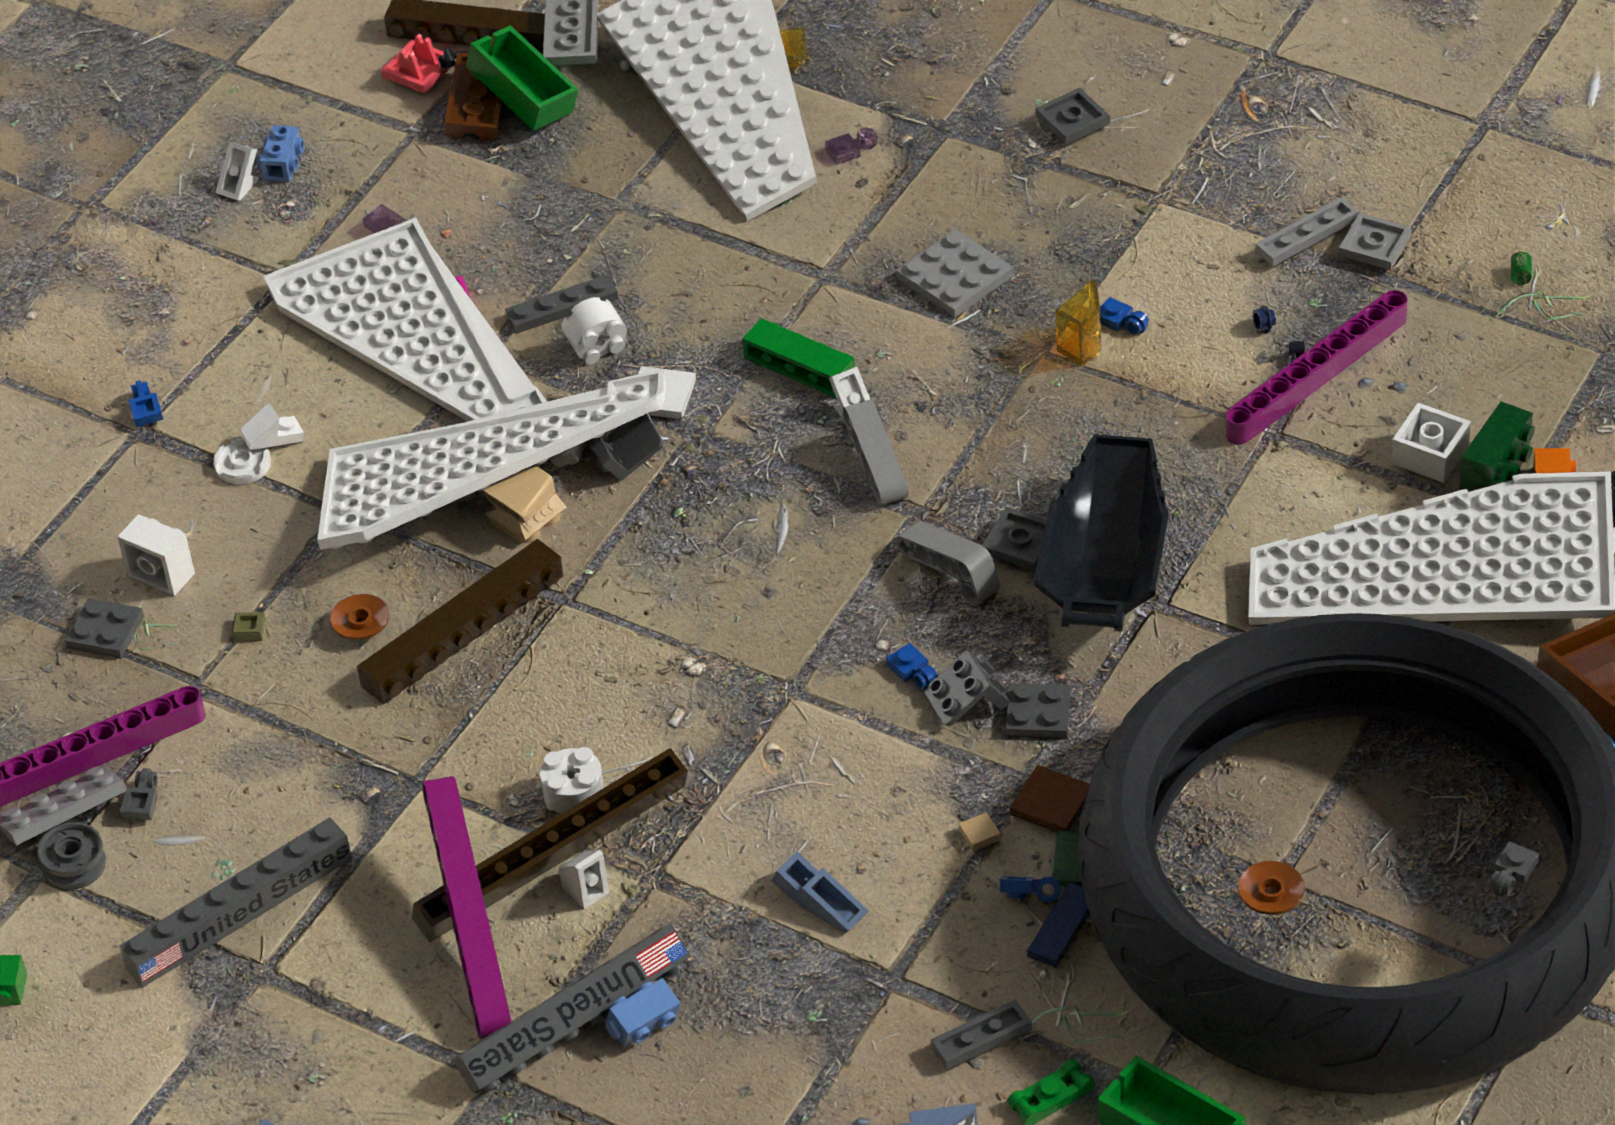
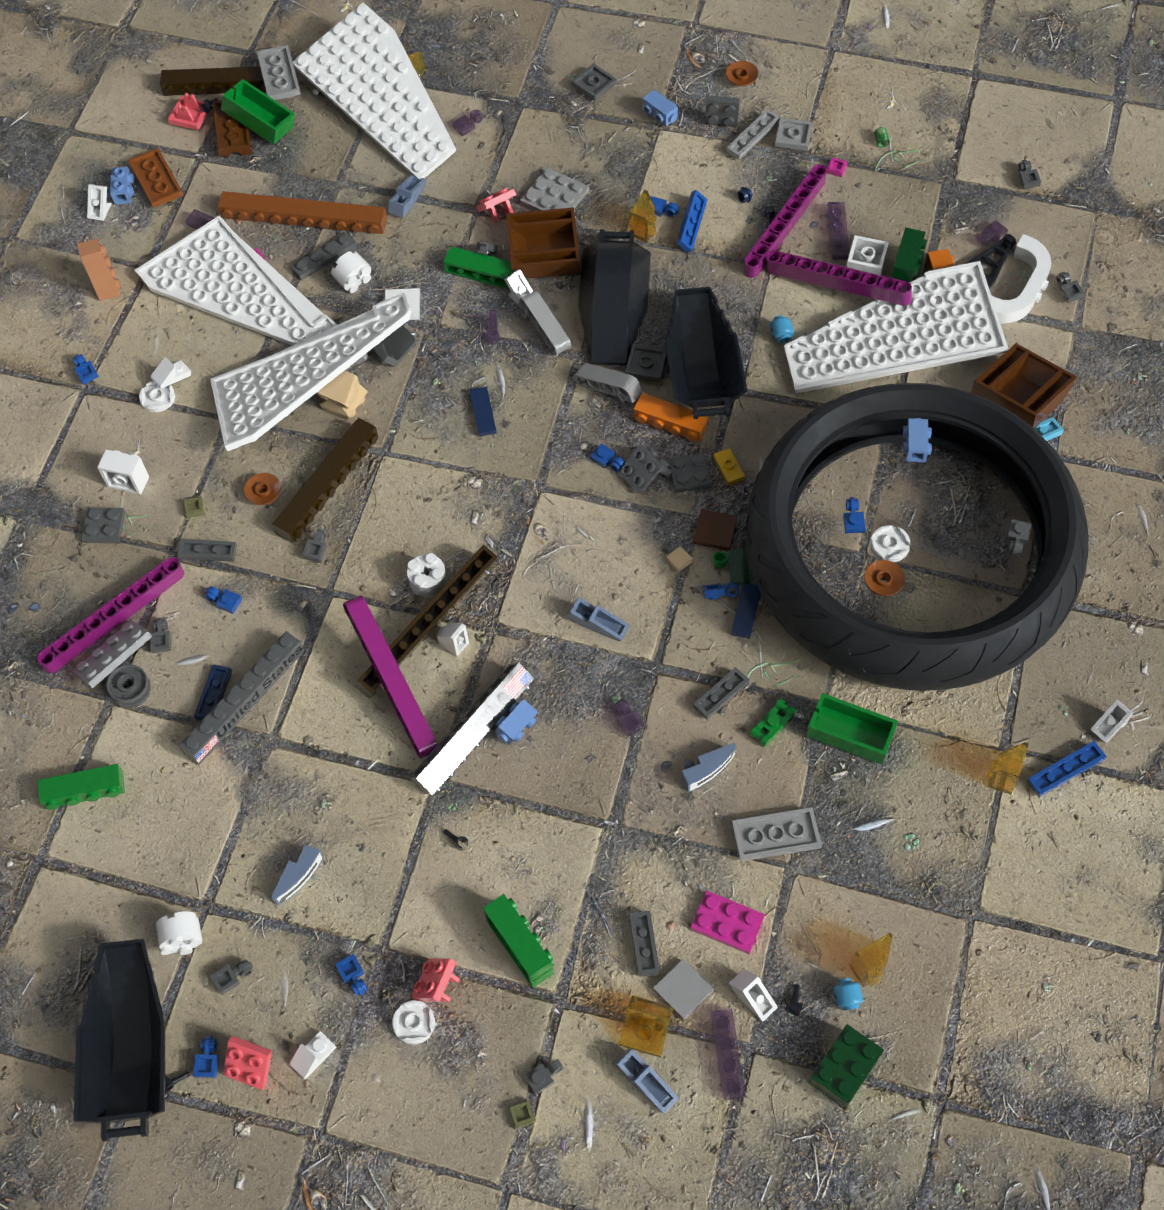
camera: 15 degrees left, 15 degrees up
none -> nougat wedge [77,238,121,301]
none -> dark orange plate [128,148,184,208]
none -> dark grey plate [177,539,237,562]
none -> dark blue tile [194,665,232,720]
none -> blue plate [204,586,242,614]
none -> dark orange brick [218,191,387,234]
none -> dark grey plate [302,529,327,563]
none -> sand blue slope [388,175,426,218]
none -> dark blue tile [469,386,497,437]
none -> coral plate [476,188,516,222]
none -> dark grey plate [476,241,497,255]
none -> clear purple plate [485,310,500,344]
none -> reddish brown slope [506,207,581,279]
none -> black windscreen [578,229,651,366]
none -> clear purple plate [614,700,645,737]
none -> orange brick [634,393,709,443]
none -> medium blue brick [643,90,678,127]
none -> blue plate [676,190,708,253]
none -> dark grey plate [705,95,740,127]
none -> green hinge [712,552,728,568]
none -> yellow plate [713,448,745,486]
none -> dark orange dish [726,61,758,86]
none -> magenta beam [766,251,912,306]
none -> dark azure head [769,315,794,343]
none -> dark pink tile [827,157,848,178]
none -> clear purple plate [827,202,850,260]
none -> blue plate [843,497,866,534]
none -> white tile [870,525,911,562]
none -> medium blue brick [903,418,932,462]

